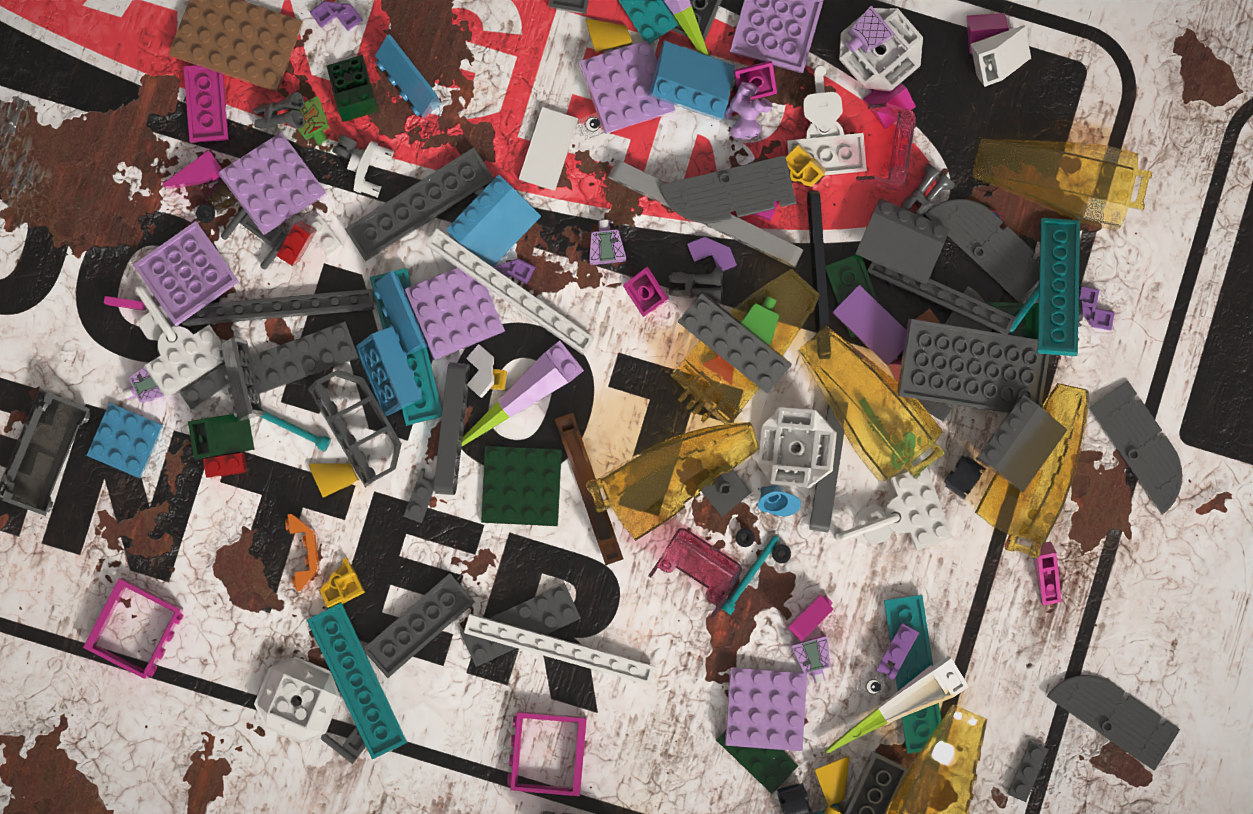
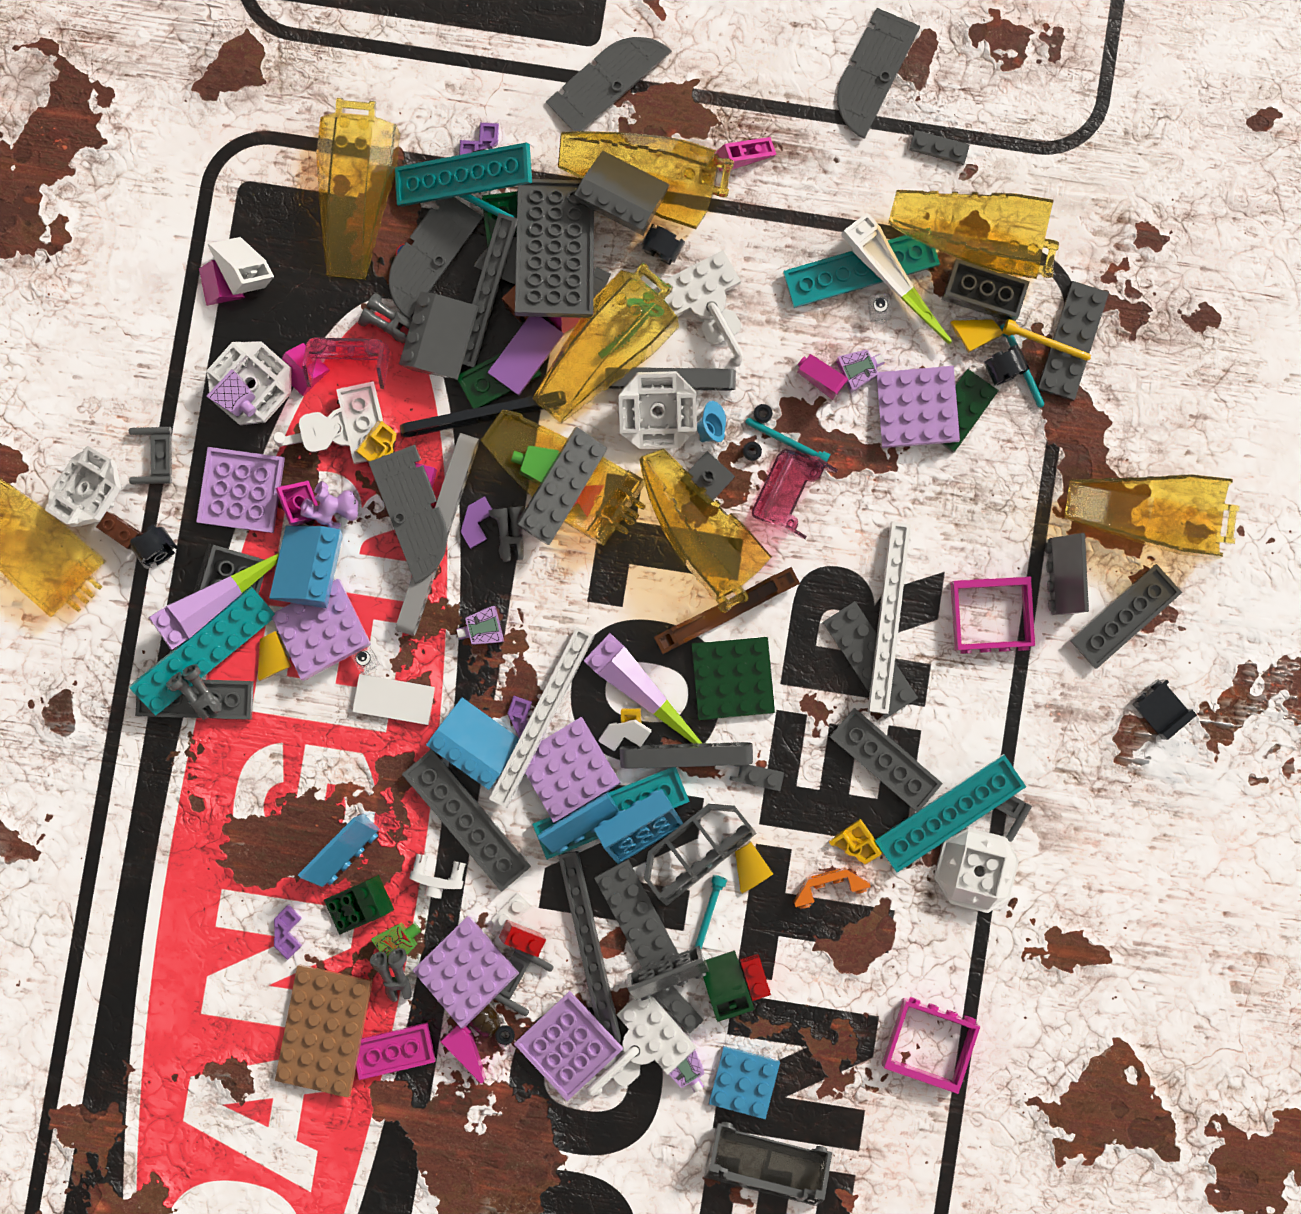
camera: 90 degrees left, 0 degrees up
dark pink tile [104,296,146,311] -> none
dark grey wheel [332,134,357,160] -> none
dark pink slope [623,267,669,317] -> none
medium lavender plate [876,623,919,680] -> none

